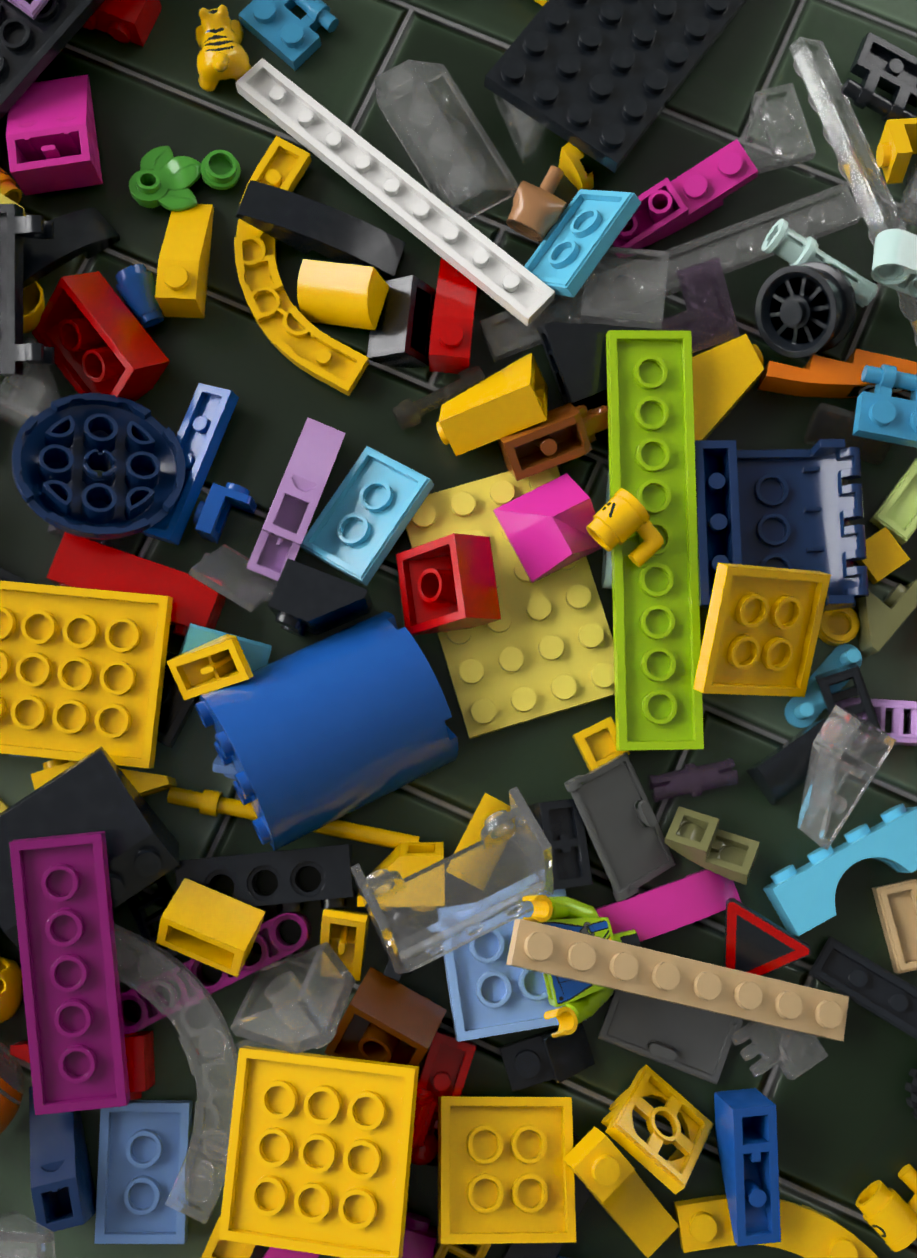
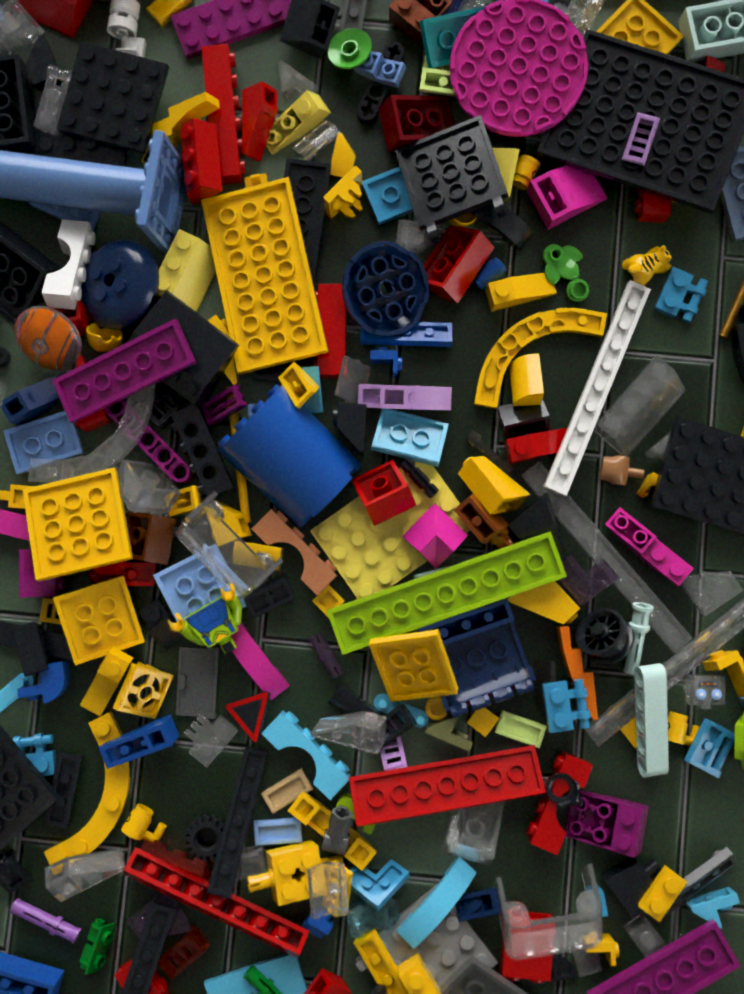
camera: 75 degrees right, 5 degrees up
yellow brick [156,878,265,977] -> none
black slope [235,180,406,281] -> none
tan plate [506,919,849,1041] -> none
medium azure tile [524,189,641,297] -> none
dark grey door [564,752,676,901] -> none
clear tile [580,247,670,330] -> none
yellow piece [586,488,664,568] -> none
olive slope [665,806,760,885] -> none
none -> magenta tile [200,384,247,427]
none -> nougat arch [252,509,338,595]
none -> black axle [401,458,439,498]

